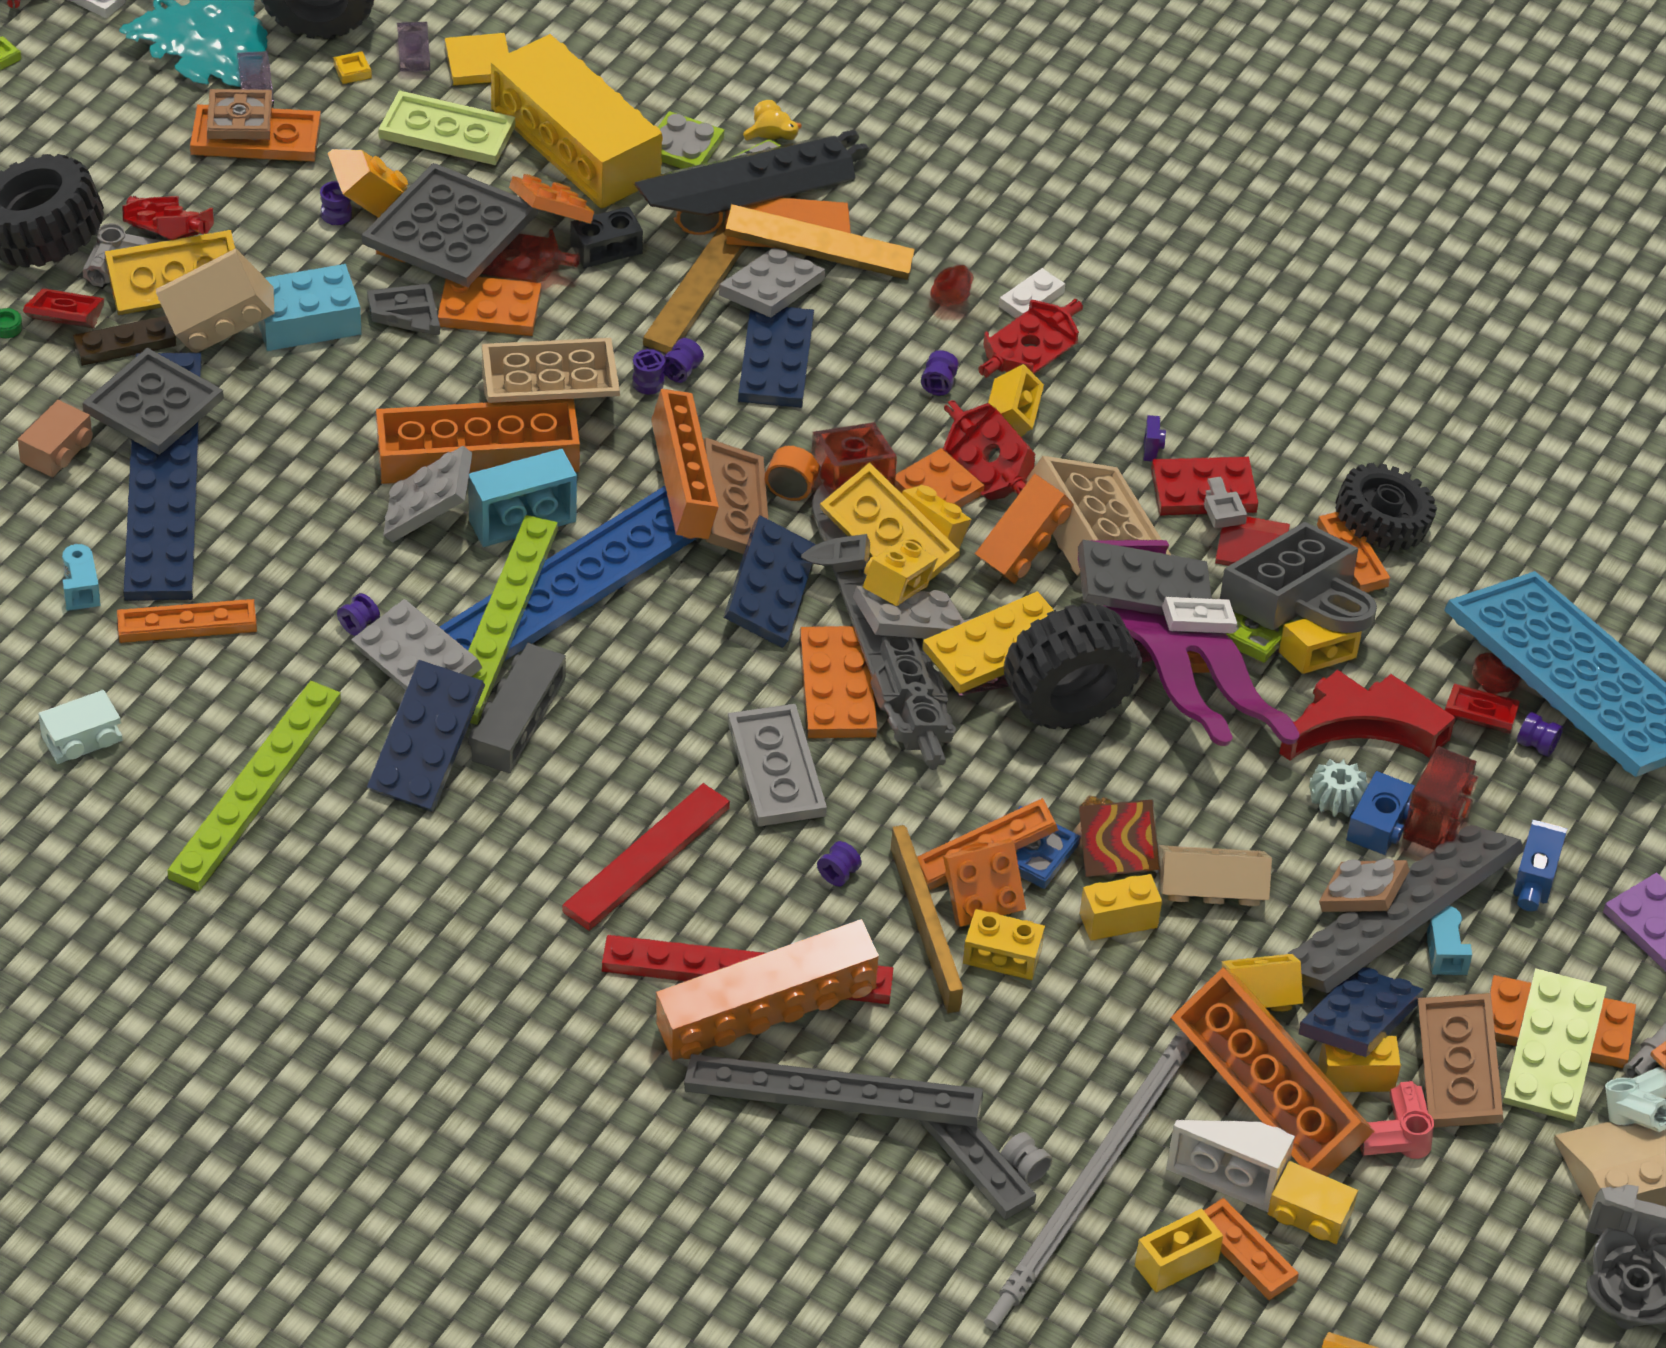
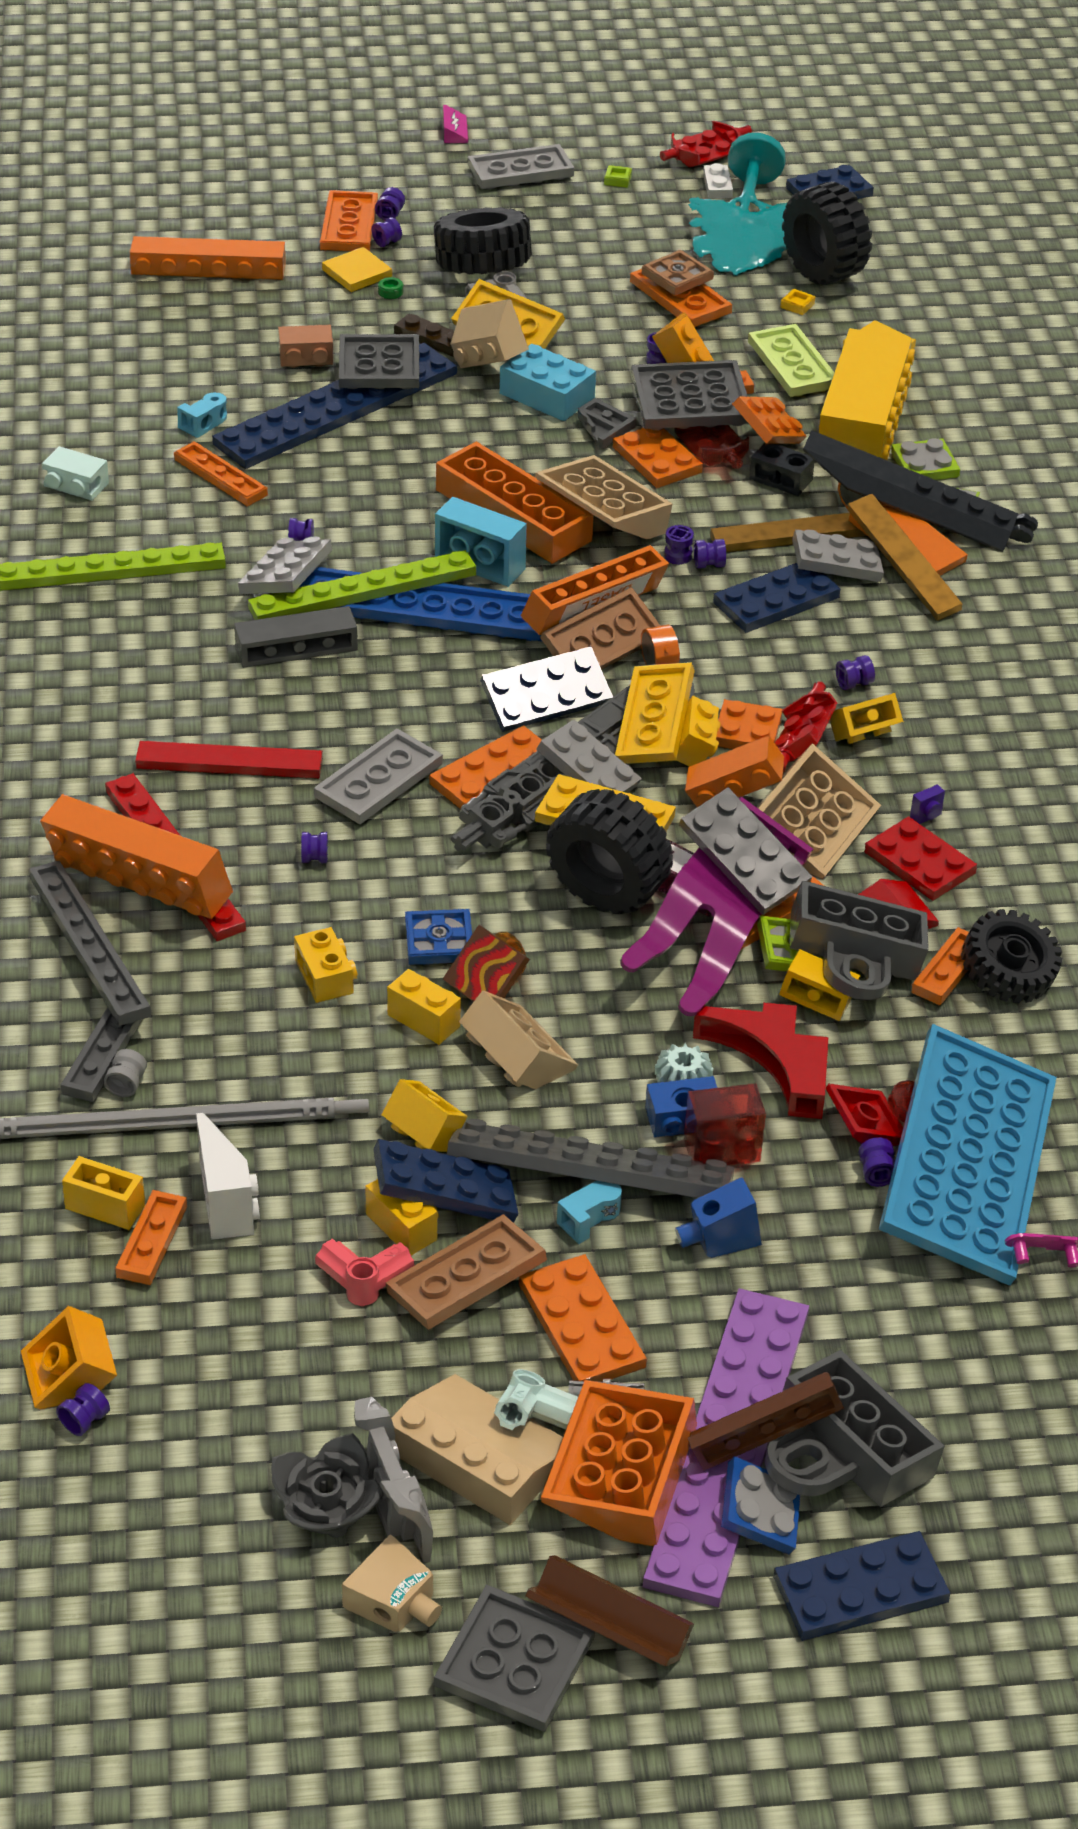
camera: 55 degrees right, 5 degrees down
red slope [23,288,105,328] -> none
red plate [122,196,214,240] -> none
plate [237,51,274,108] -> none
dark blue plate [367,660,485,813] -> none
light grey plate [383,446,472,543] -> none
clear purple plate [397,22,430,72] -> none
yellow animal [743,100,802,141] -> none
dark grey plate [801,534,870,573] -> none
clear red brick [811,422,897,495] -> none
yellow brick [862,539,938,606] -> none
pearl gold tile [890,825,963,1014] -> none
orange tile [917,798,1058,890] -> none
clear red plate [930,264,974,306] -> none
orange plate [943,839,1026,927] -> none
red plate [978,299,1083,378] -> none
white plate [999,268,1065,319] -> none
white plate [1162,597,1237,633] -> none
orange brick [1171,967,1375,1177] -> none
light grey plate [1204,477,1247,529] -> none
yellow brick [1267,1161,1358,1244] -> none
piece [1319,859,1410,912] -> none
yellowish green plate [1502,968,1607,1122] -> none

